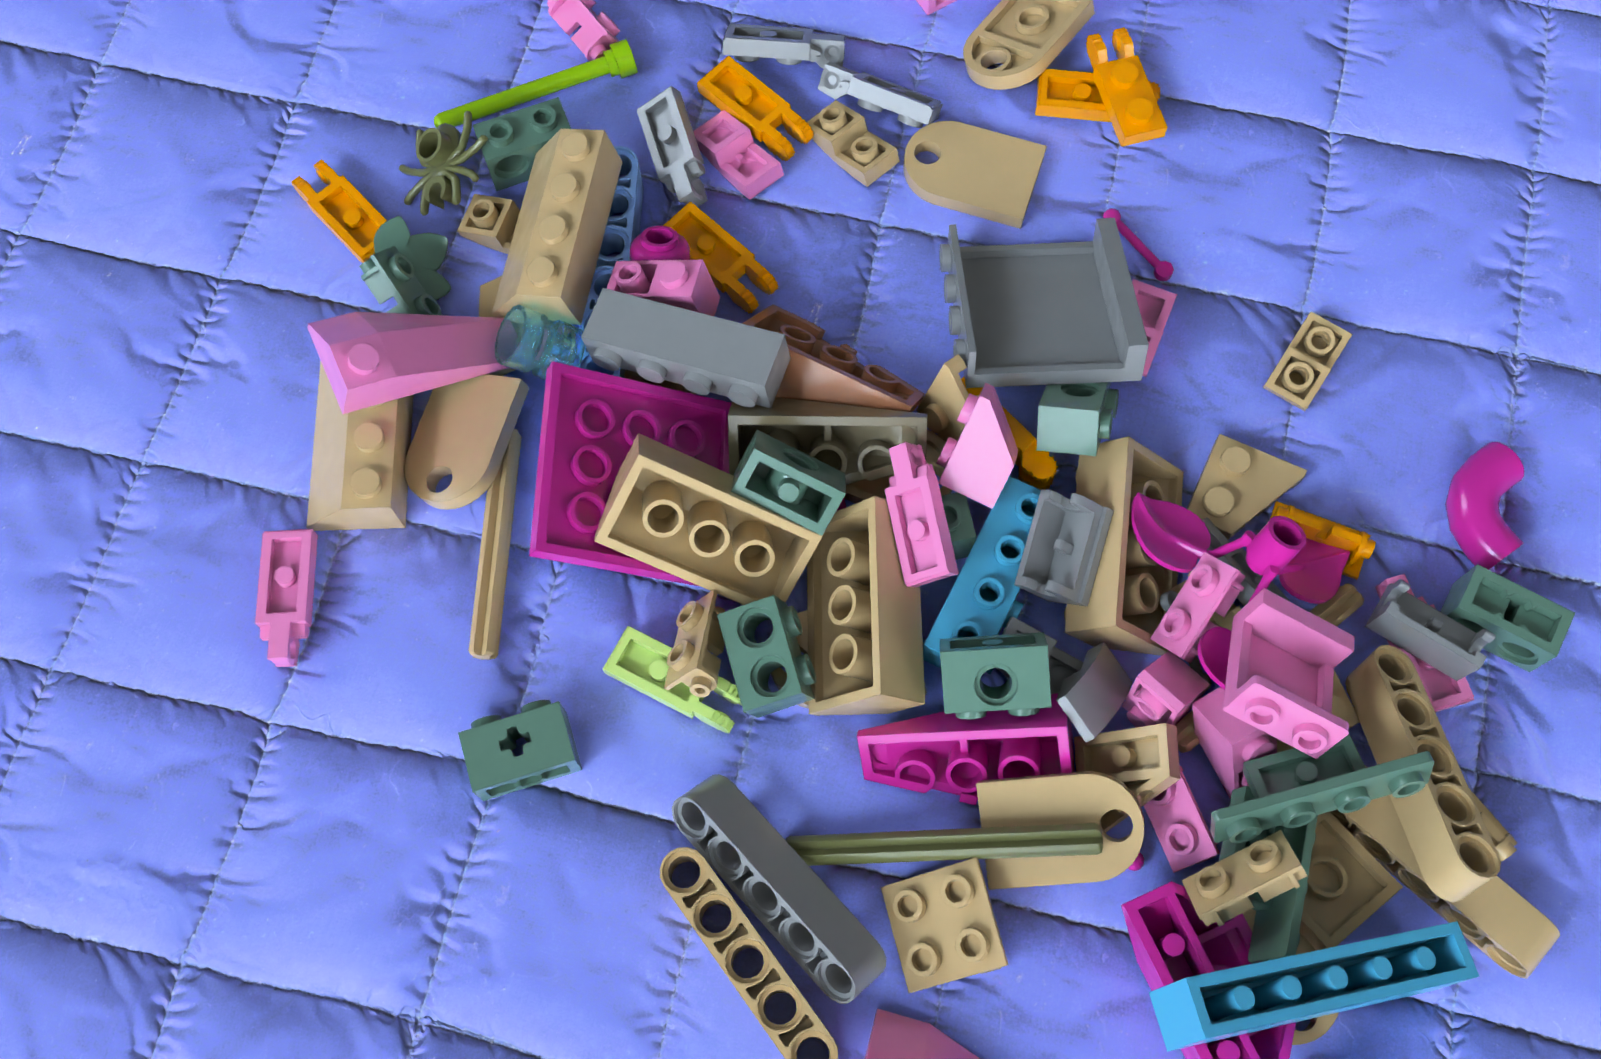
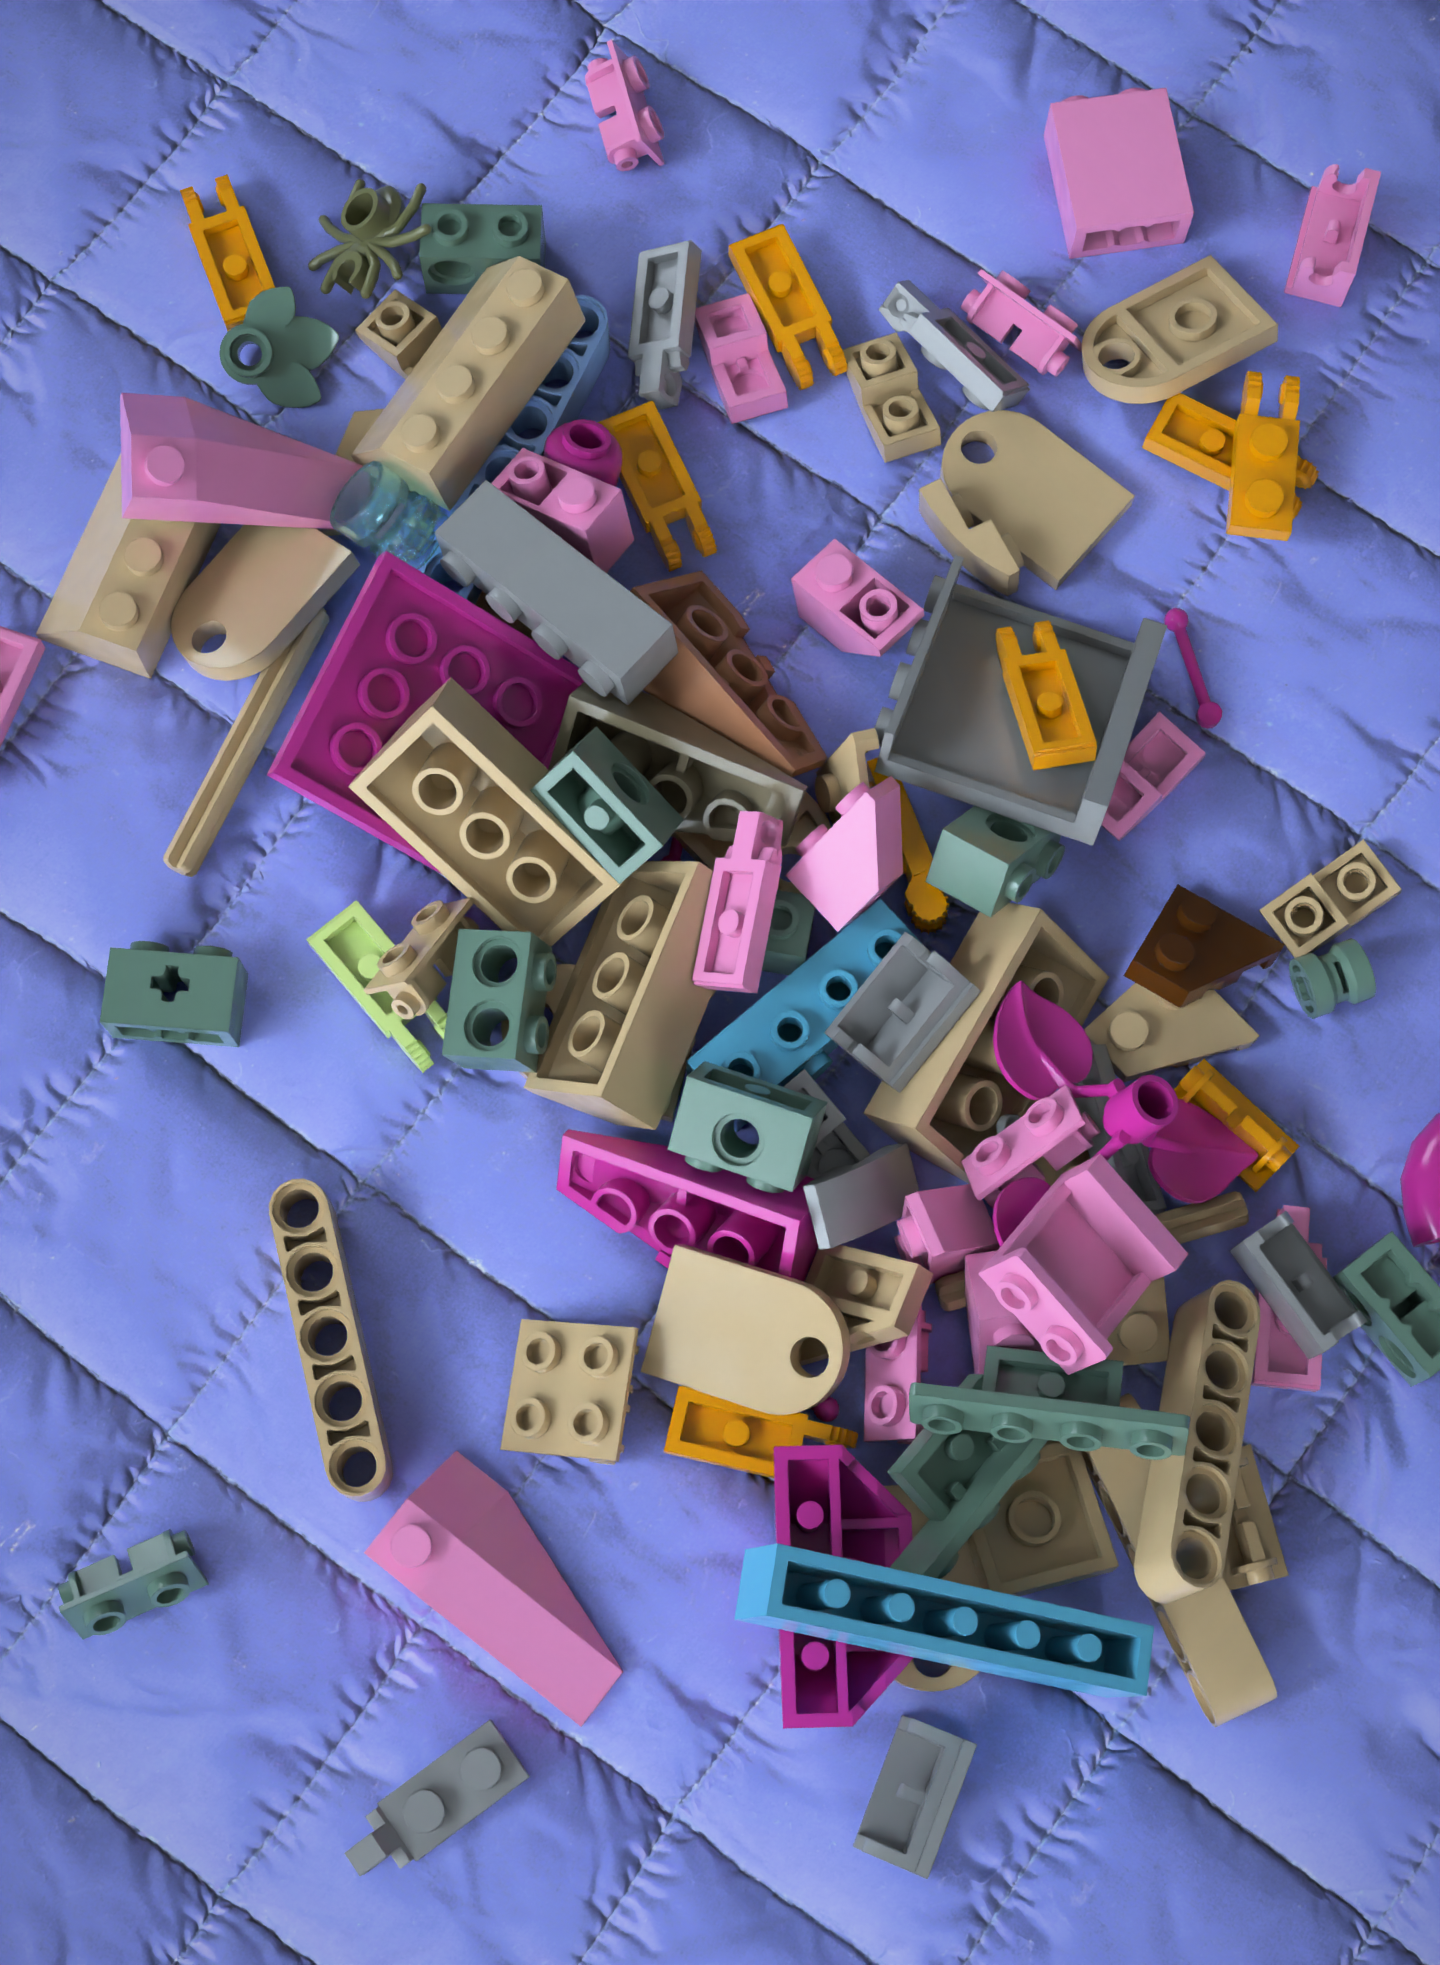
camera: 20 degrees right, 5 degrees up
sand green hinge [359,245,441,315] -> none
lime piece [434,39,638,128] -> none
light grey beam [672,774,886,1004] -> none
light grey hinge [723,23,845,68] -> none
olive axle [786,823,1103,866] -> none
tan hinge [1182,830,1308,927] -> none
none -> light orange hinge [664,1386,858,1478]
none -> bright pink slope [791,538,925,657]
none -> tan slope [919,478,1024,596]
none -> bright pink hinge [961,269,1082,377]
none -> light orange hinge [995,620,1097,771]
none -> reddish brown wing [1124,884,1285,1008]
none -> sand green wheel [1289,938,1376,1019]

